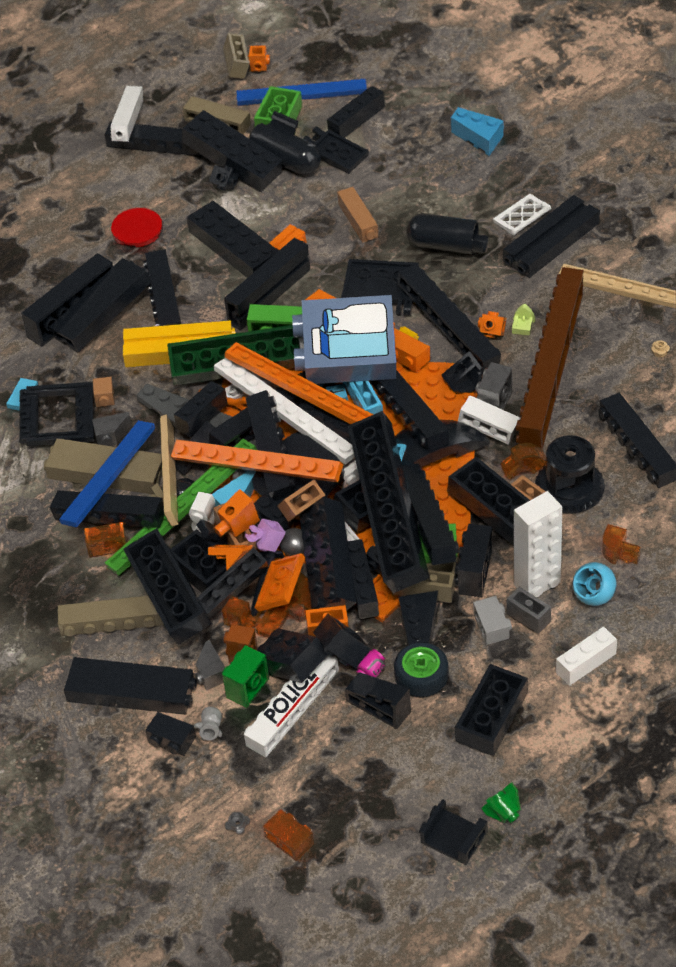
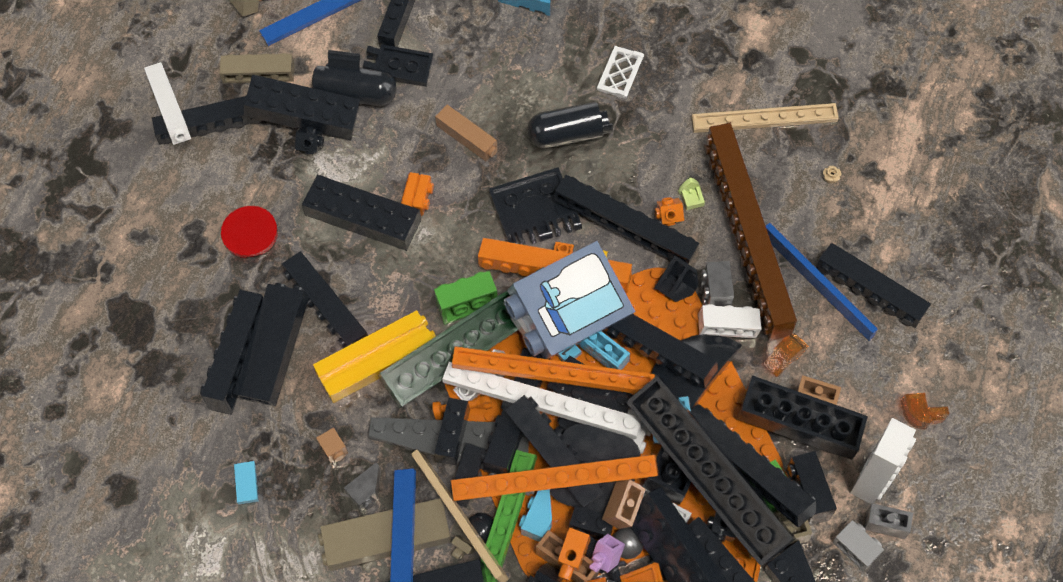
camera: 30 degrees left, 15 degrees up
black hinge [19,382,94,446] -> none
white brick [189,492,215,532] -> none
black brick [224,237,310,331] -> none
bright green brick [254,86,302,126] -> none
black brick [503,195,600,278] -> none
black piece [535,435,605,513] -> none
white brick [556,626,617,686] -> none
medium azure wheel [572,562,617,606] -> none
none -> blue tile [766,223,878,341]

